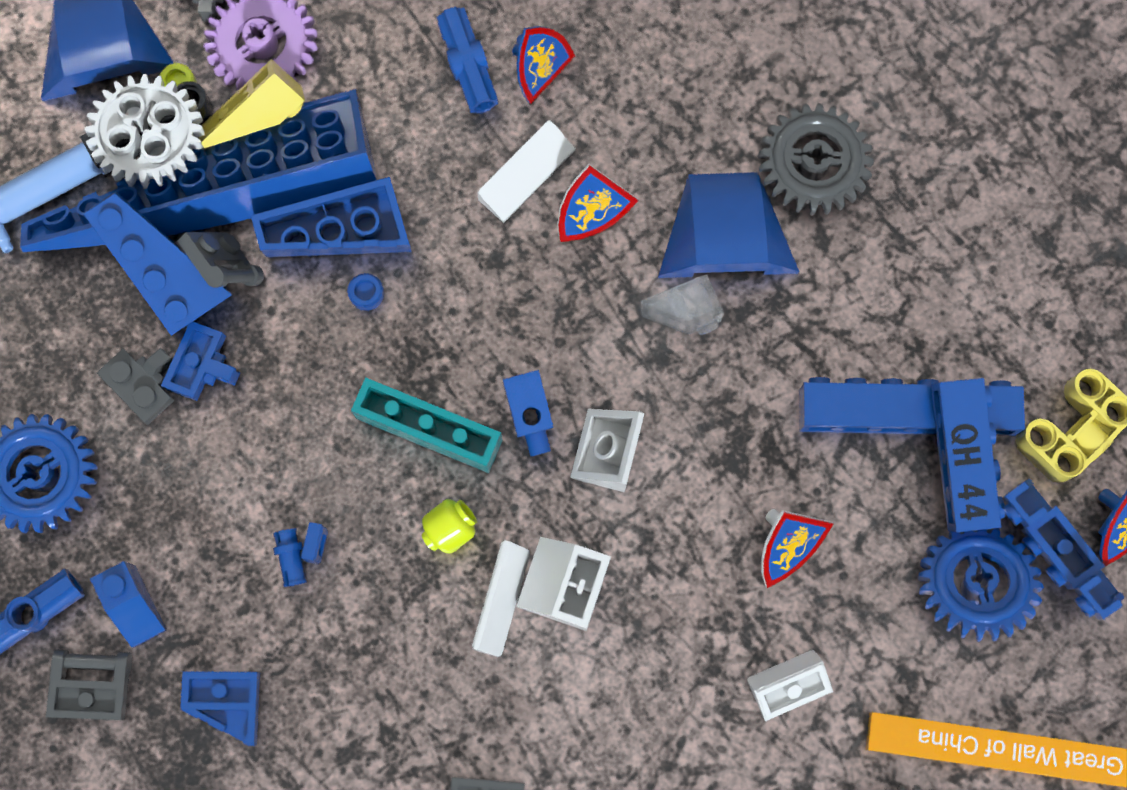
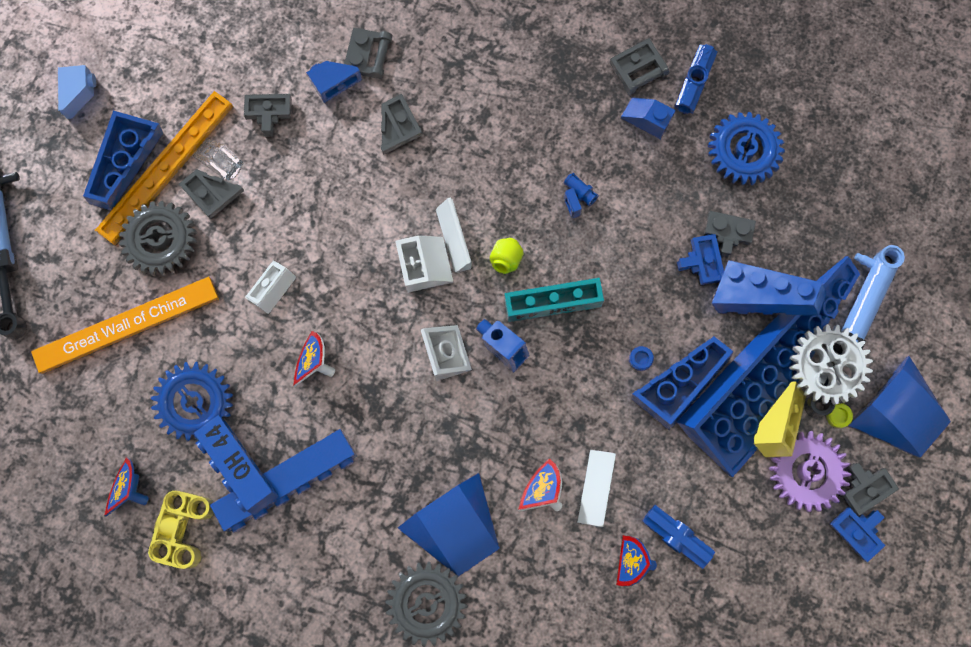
camera: 150 degrees right, 0 degrees up
dark grey plate [177,232,264,288] -> none
blue wing [180,671,260,746] -> none
clear slope [639,274,724,335] -> none
blue bracket [1002,478,1125,620] -> none

